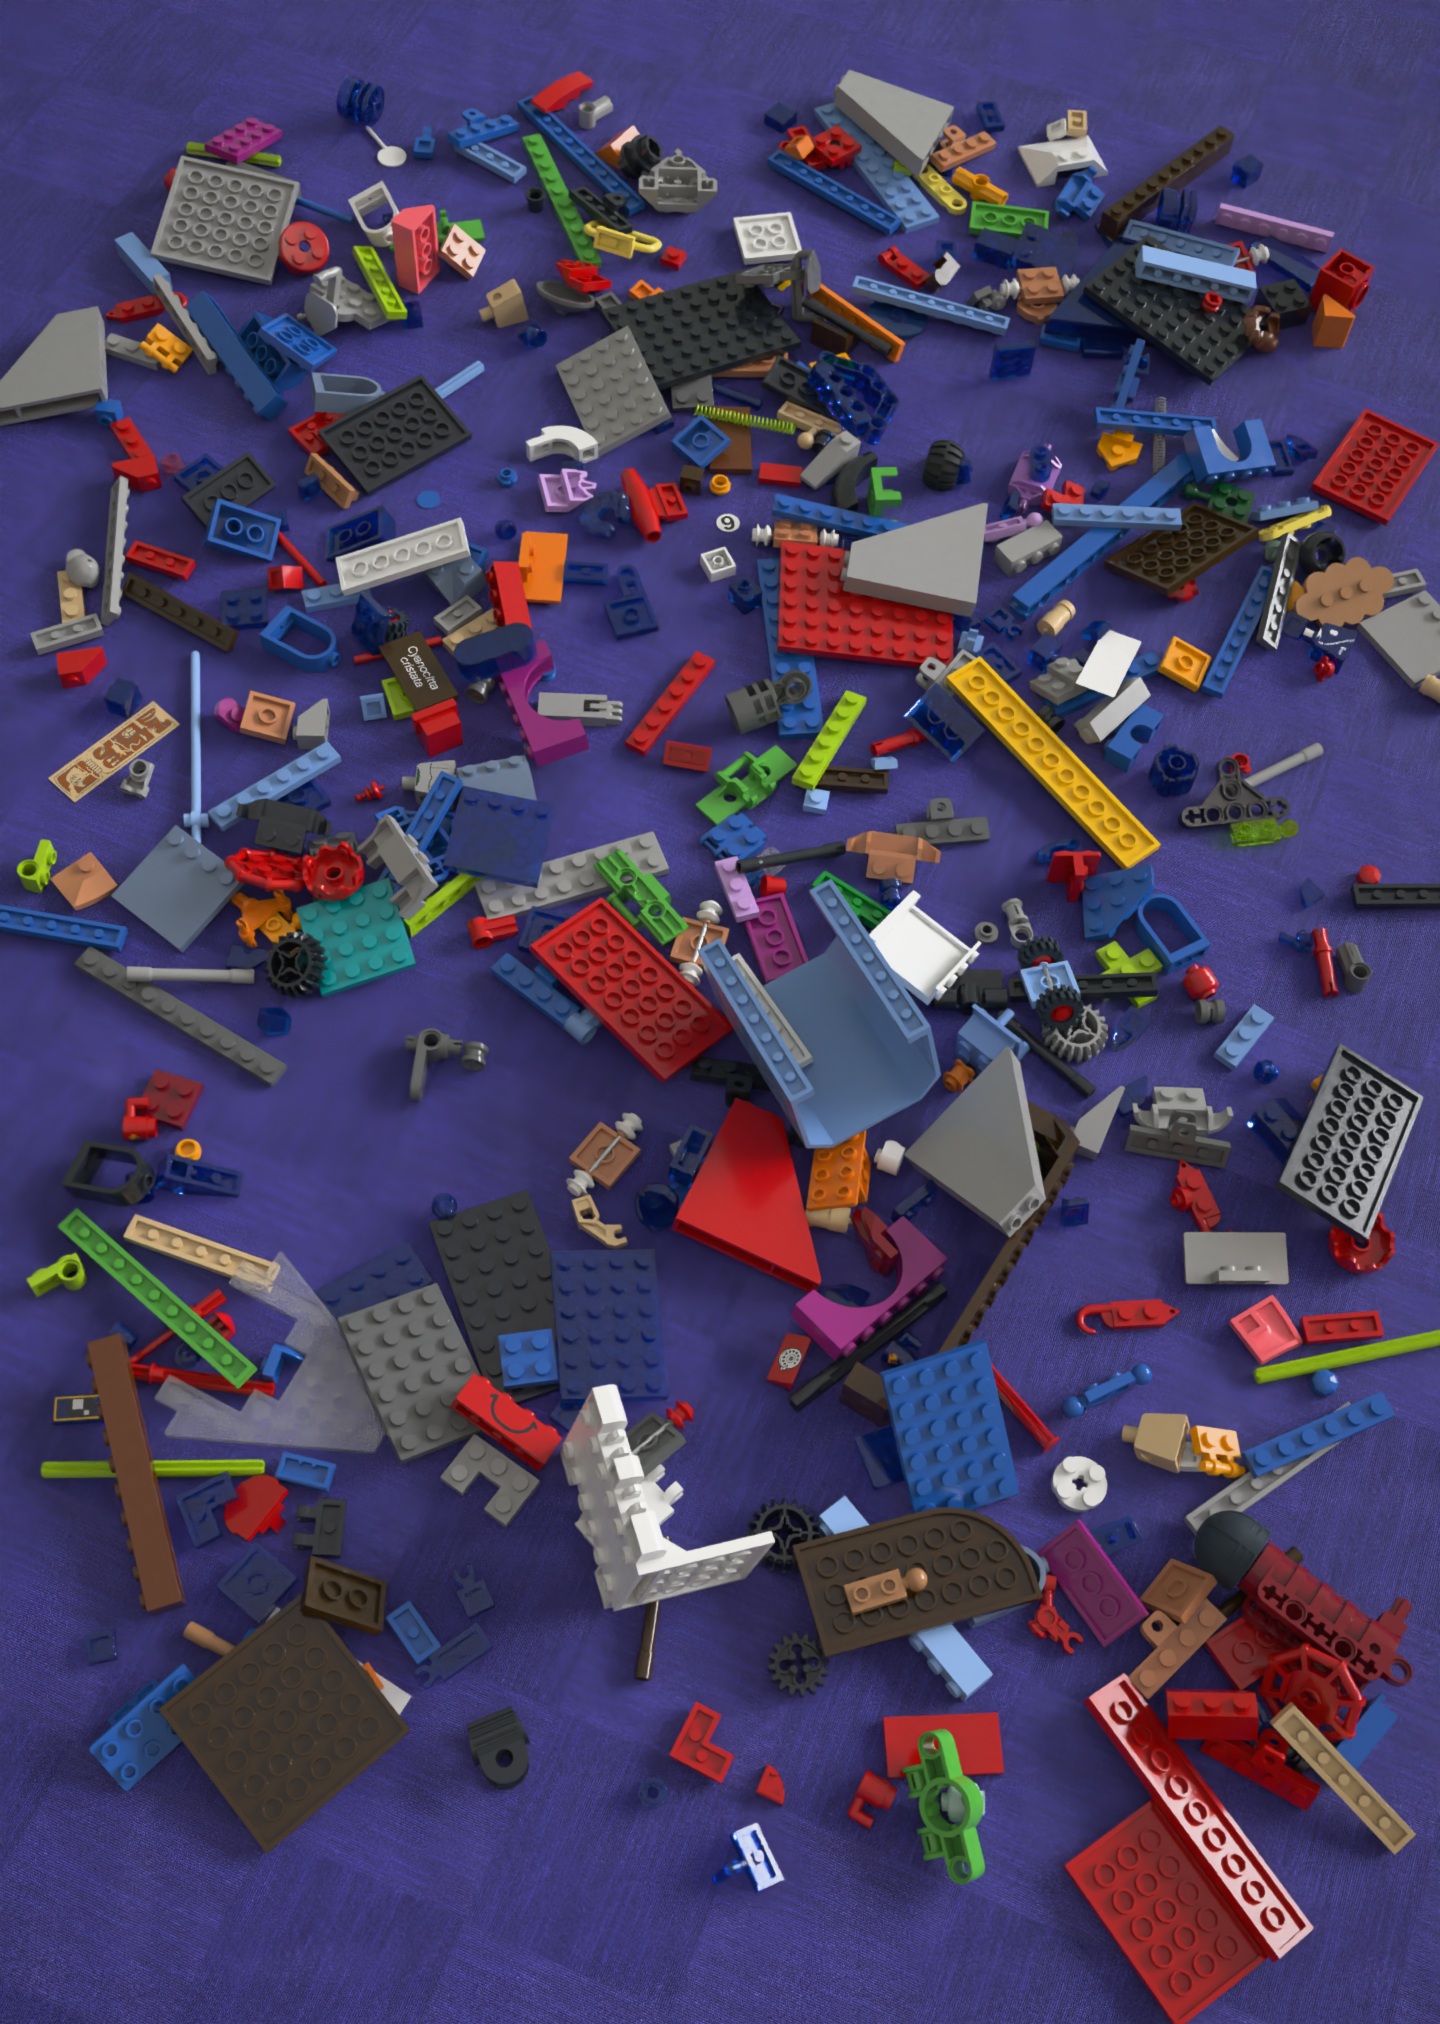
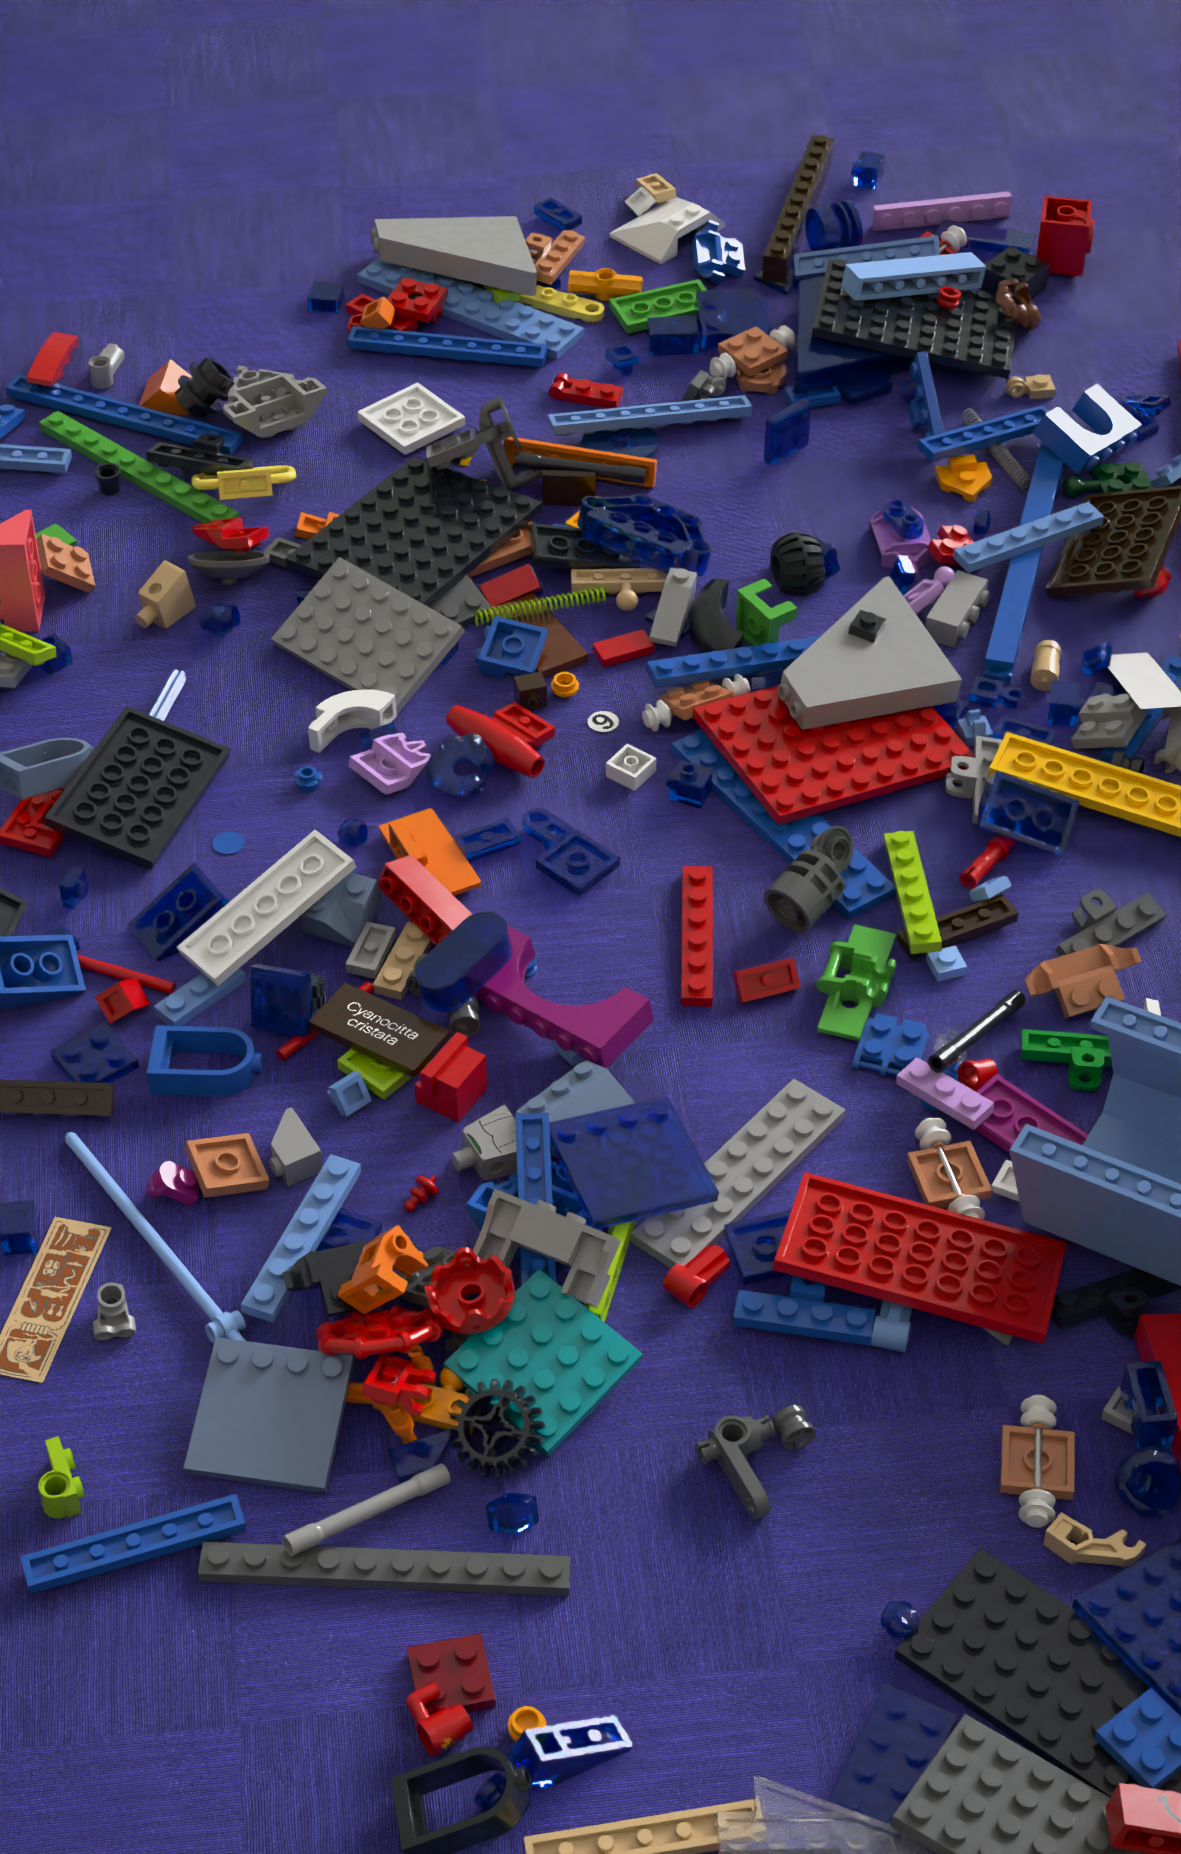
camera: 25 degrees left, 15 degrees down
nougat plate [50,851,118,911] -> none
medium nougat plate [304,453,360,509] -> none
light grey hinge [538,692,623,727] -> none
bright green piece [593,848,689,945] -> none
red plate [660,246,687,271] -> none
black piece [812,429,835,455] -> none
leg [925,252,960,292] -> none
orange slope [1312,294,1356,348] -> none
none -> orange tile [337,1225,428,1314]
none -> red plate [361,1353,436,1416]
none -> red tile [479,564,541,607]
none -> black plate [848,609,886,643]
none -> tan plate [1005,374,1056,400]

